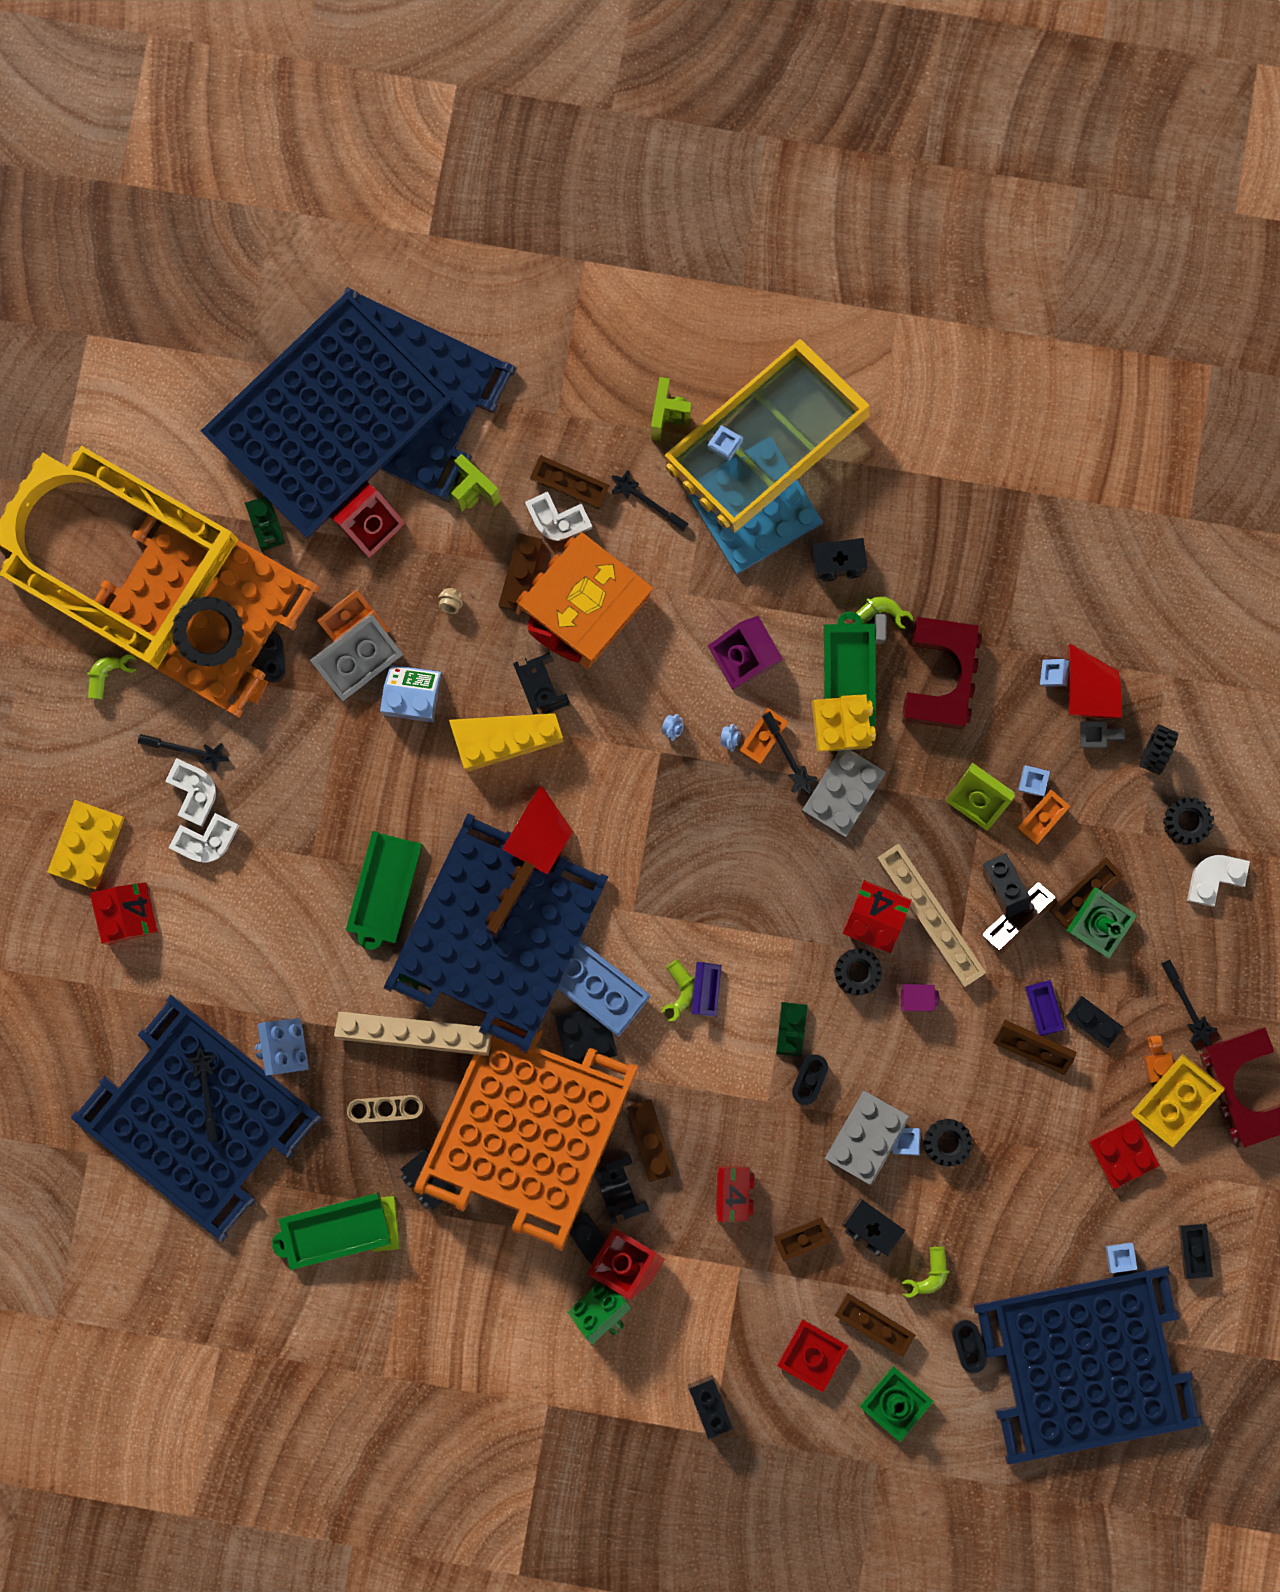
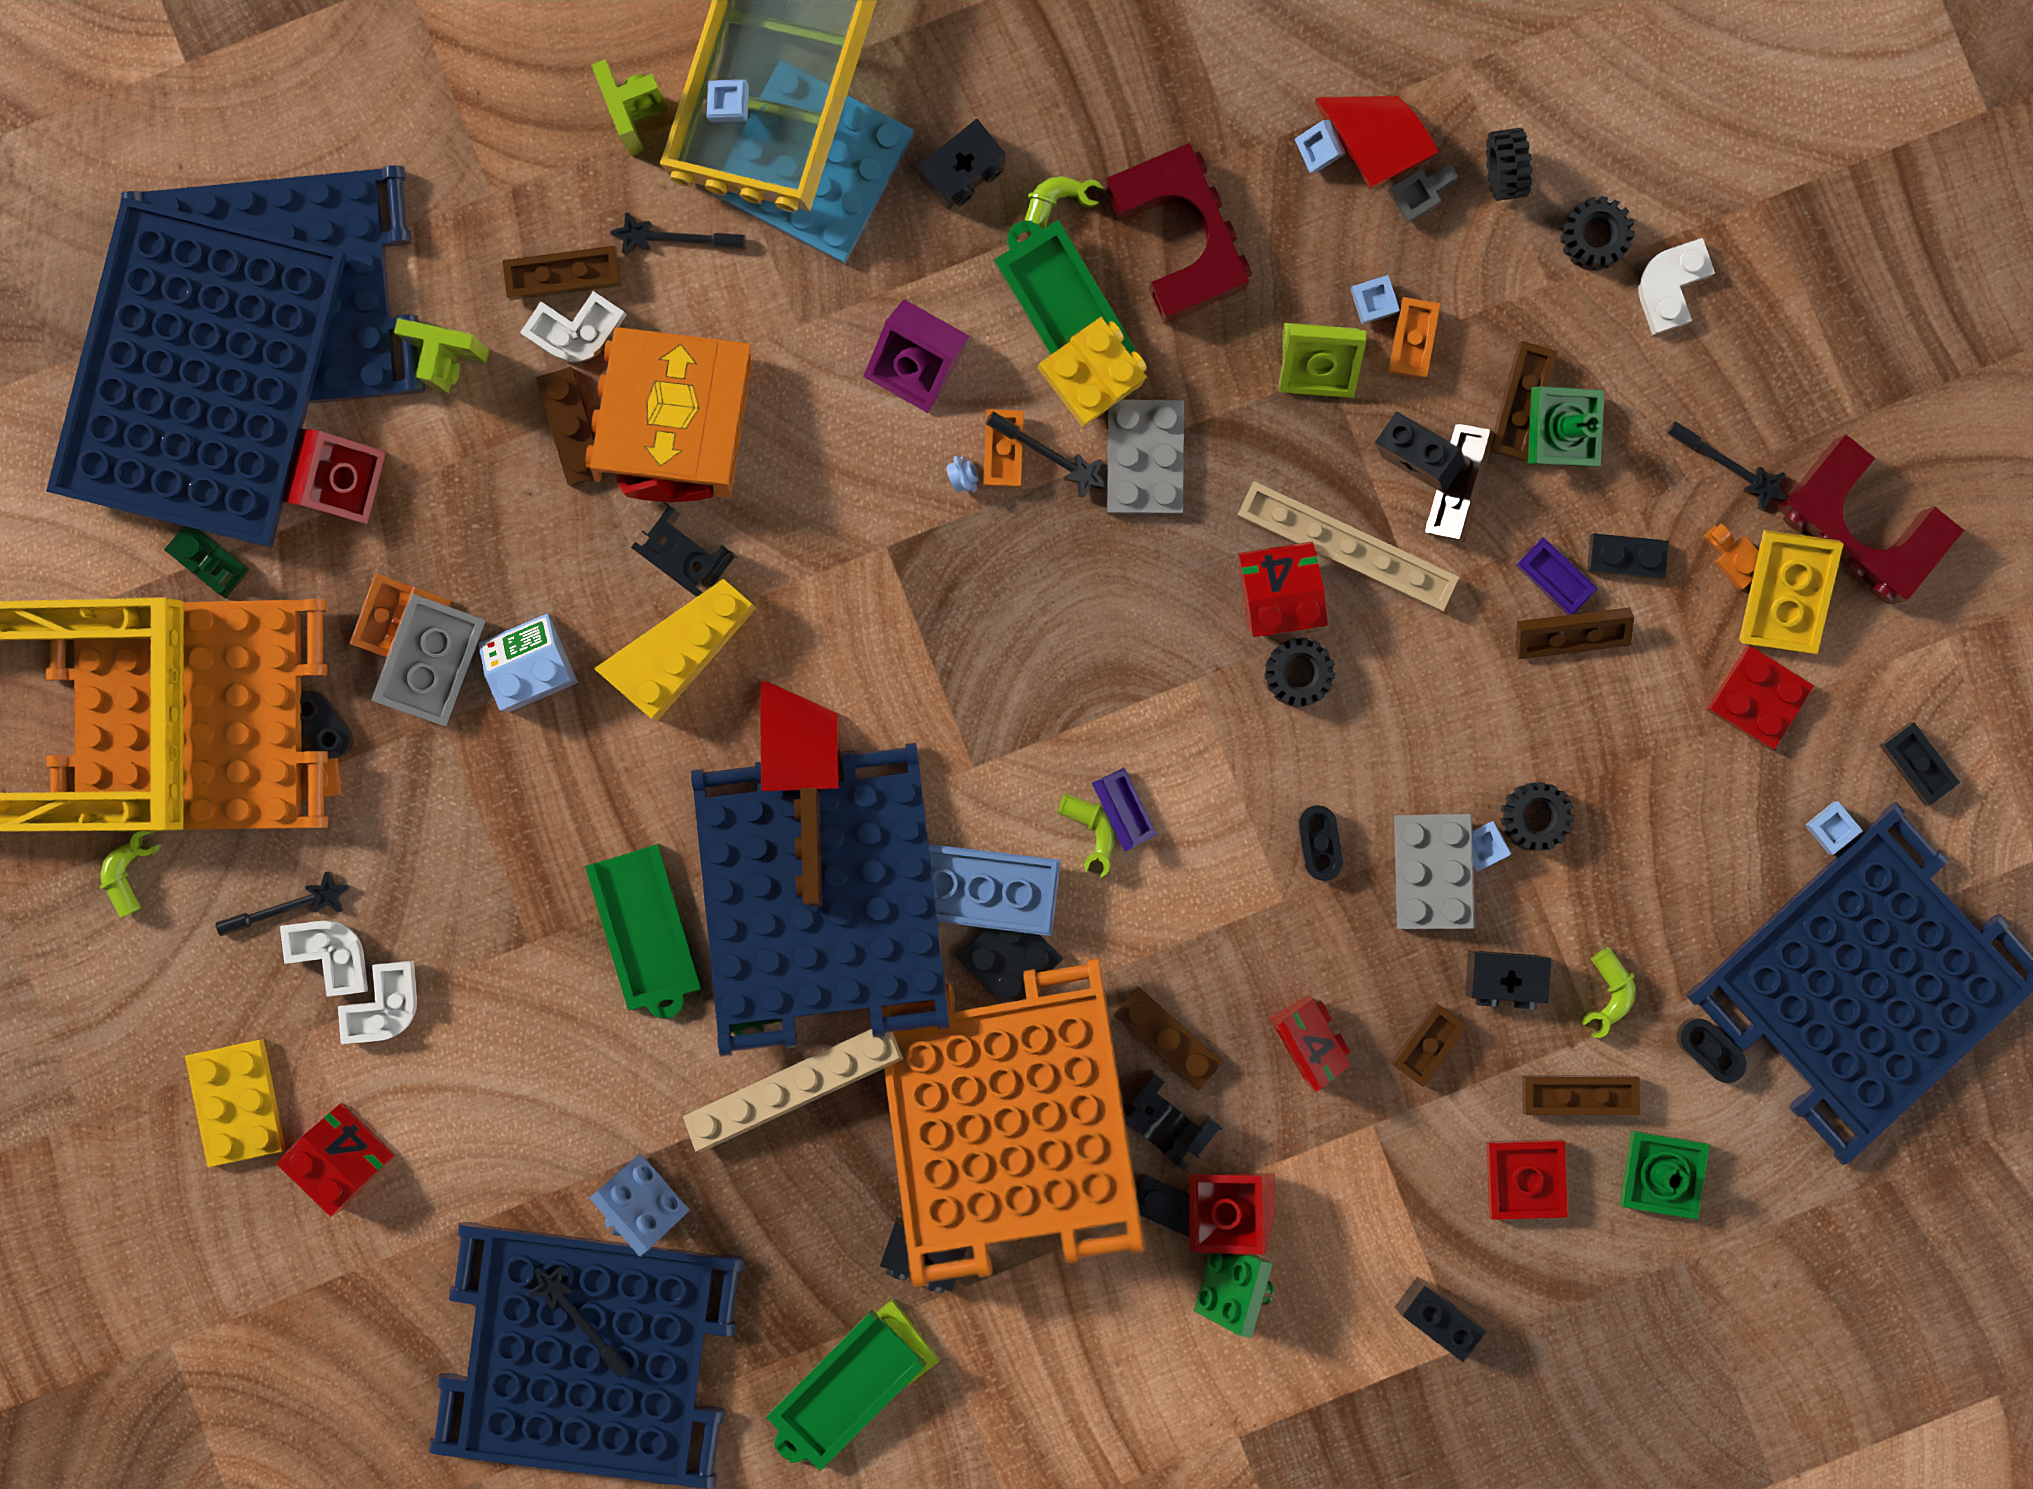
camera: 30 degrees left, 5 degrees up
black tyre [172,597,244,666] -> none
tan beam [347,1095,425,1123] -> none
tan plate [438,588,463,614] -> none
light blue plate [662,714,684,741] -> none
dark green plate [776,1002,808,1057] -> none
light grey tile [874,614,886,644] -> none
magenta brick [901,984,939,1012] -> none

